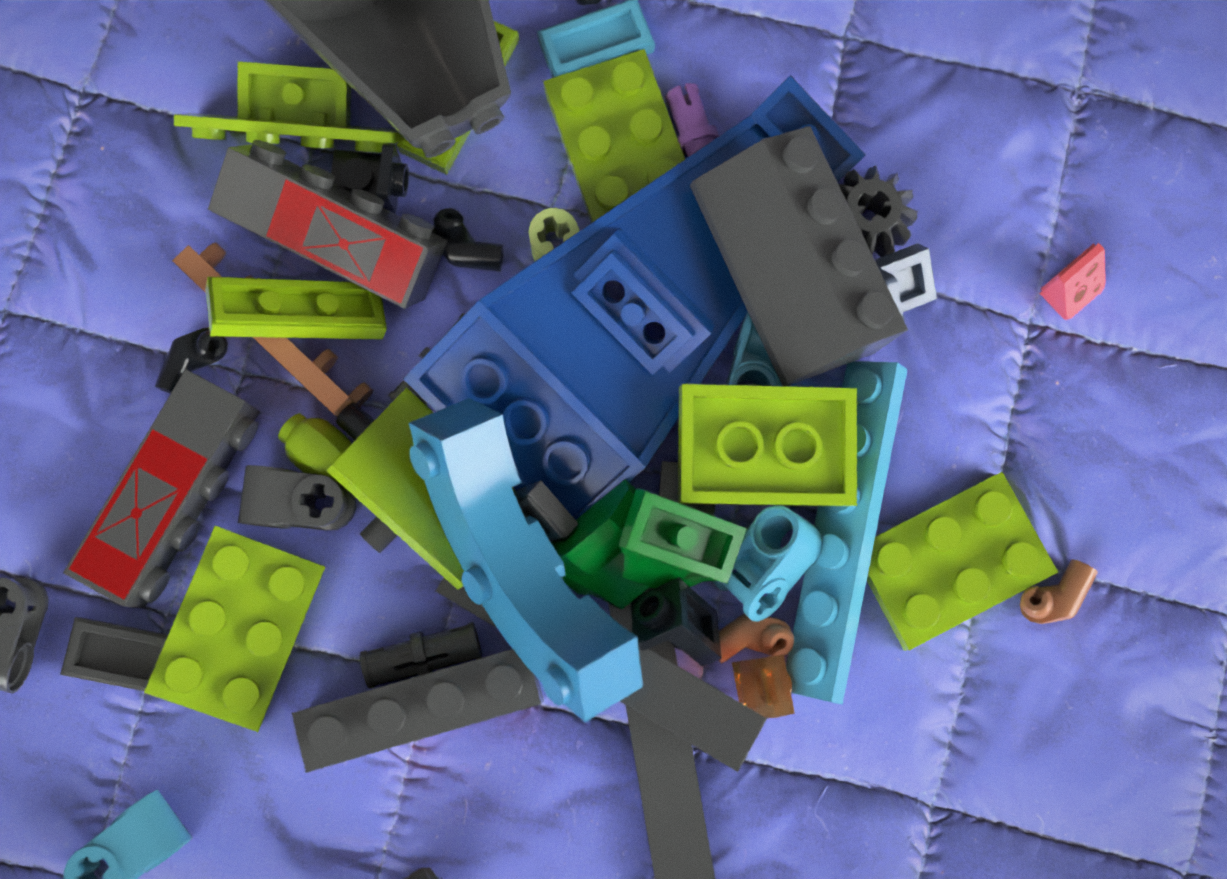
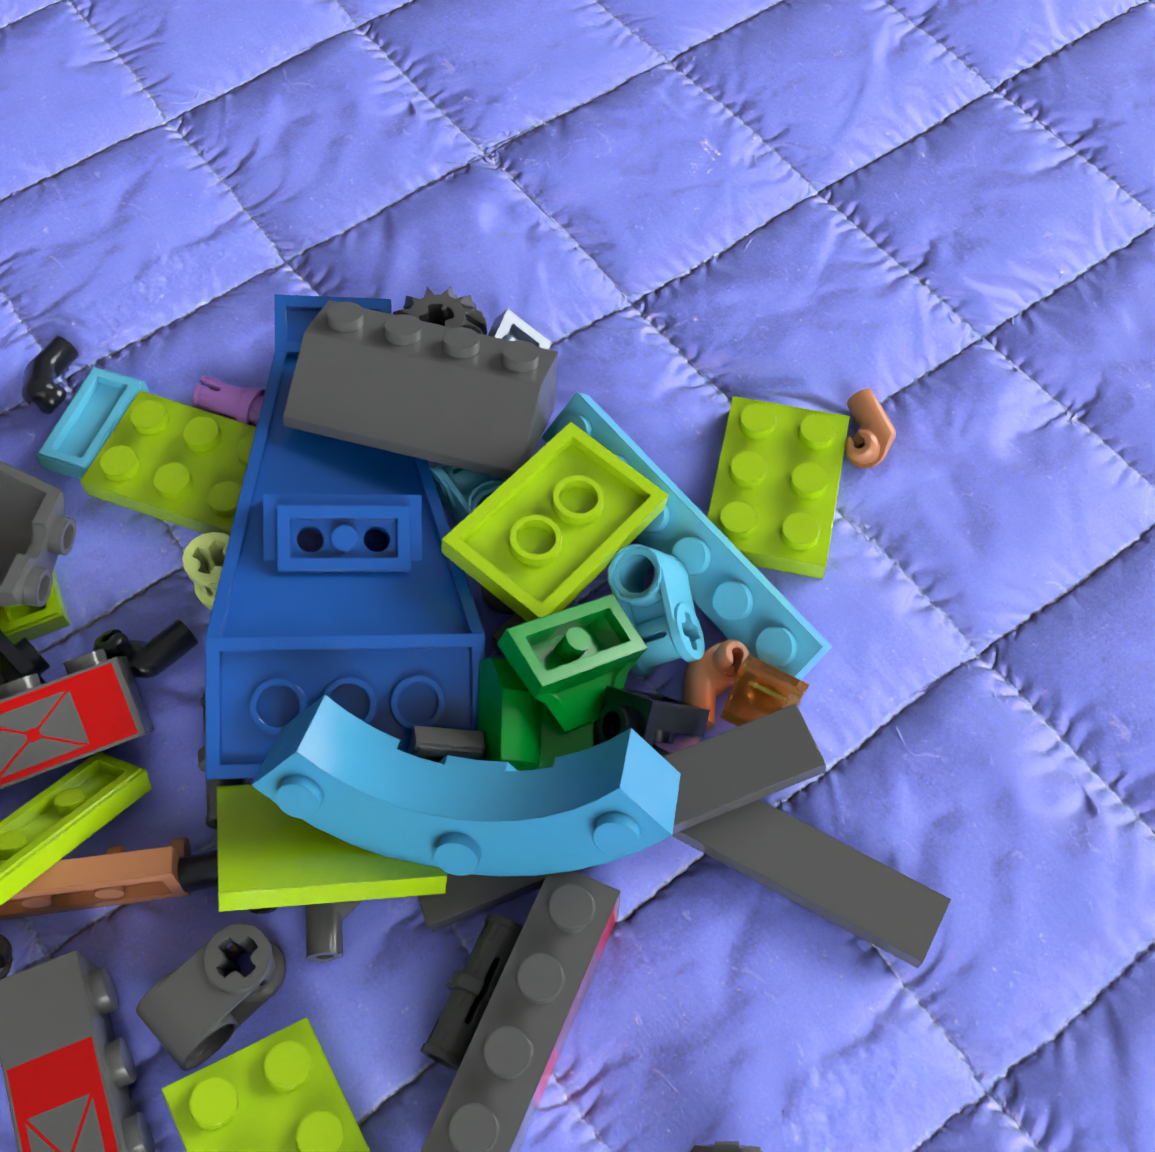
camera: 45 degrees left, 20 degrees down
lime plant [278,413,352,485] -> none
coral slope [1039,243,1106,320] -> none

